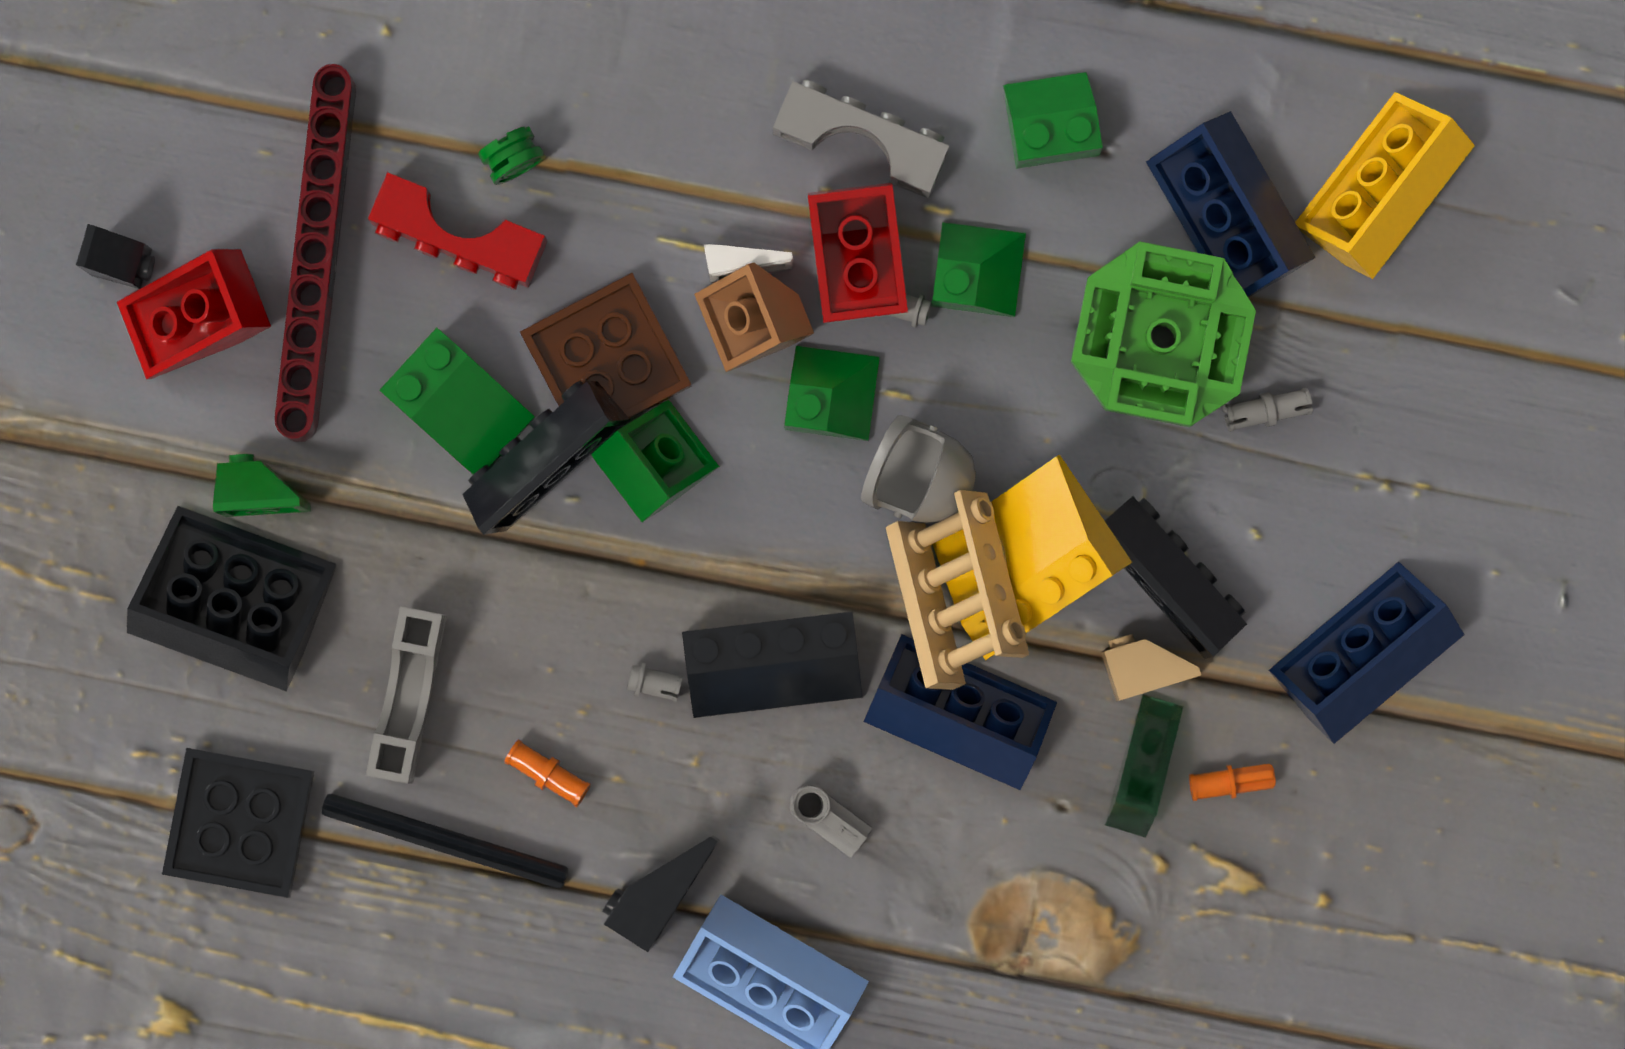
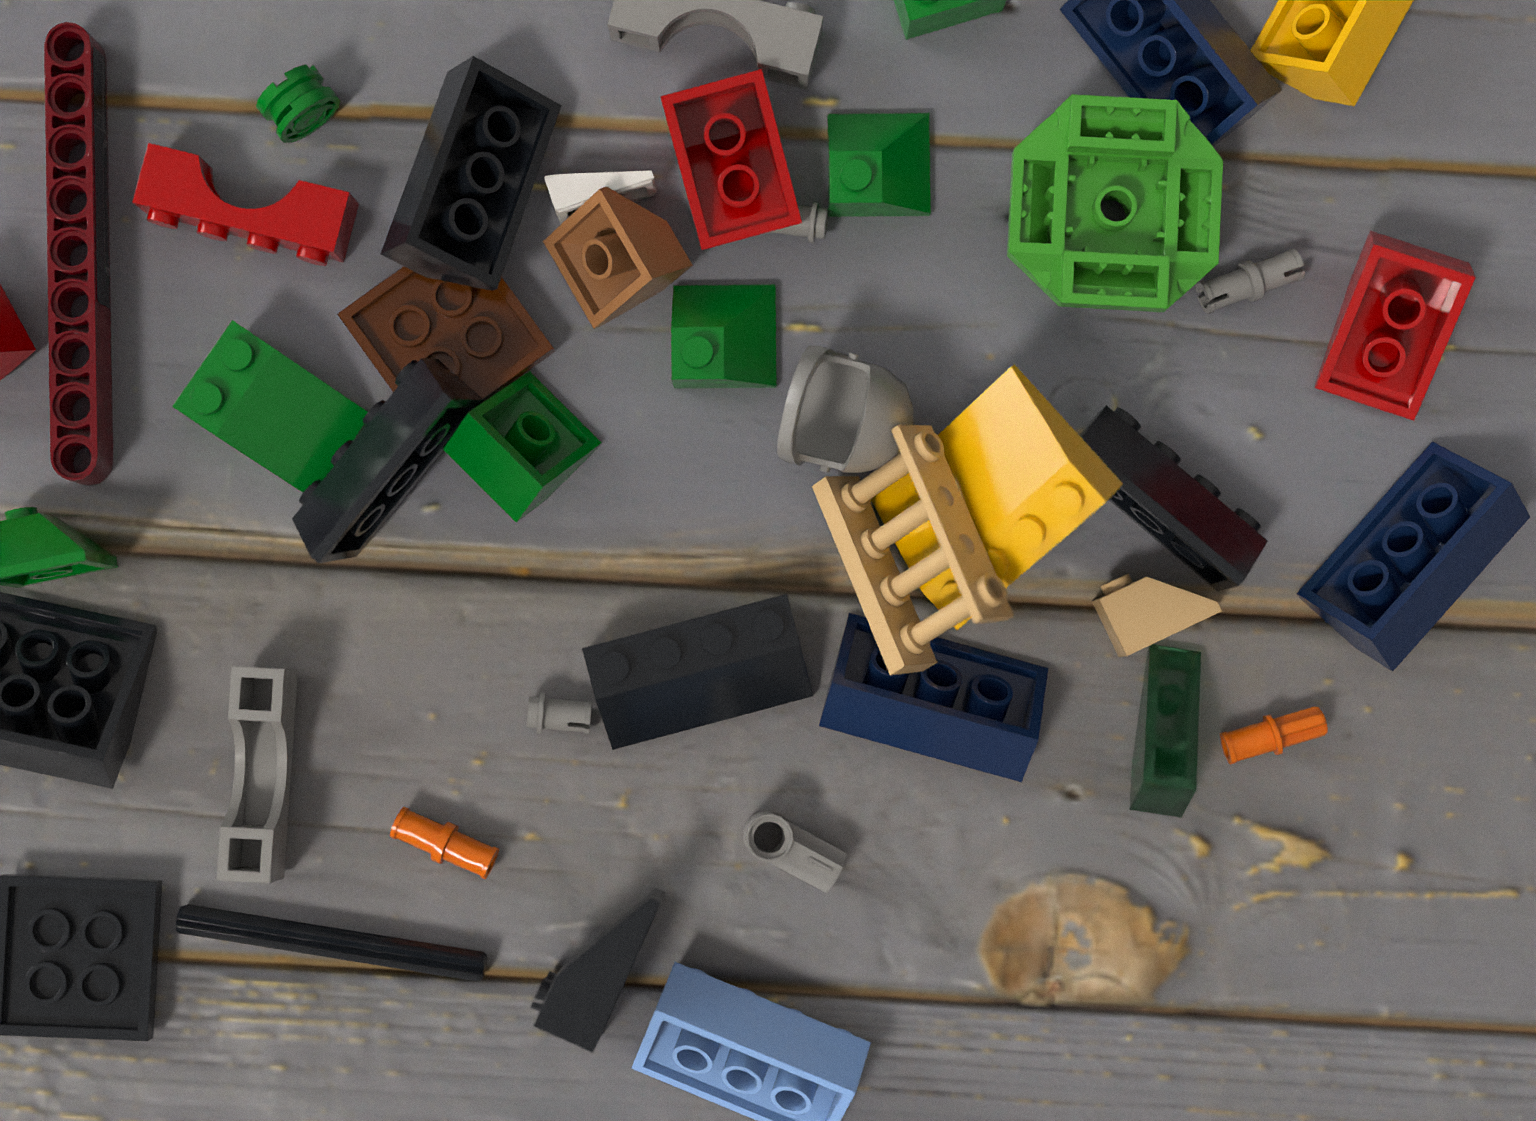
camera: 10 degrees left, 0 degrees up
none -> black slope [380,56,562,291]
none -> red slope [1315,230,1476,421]

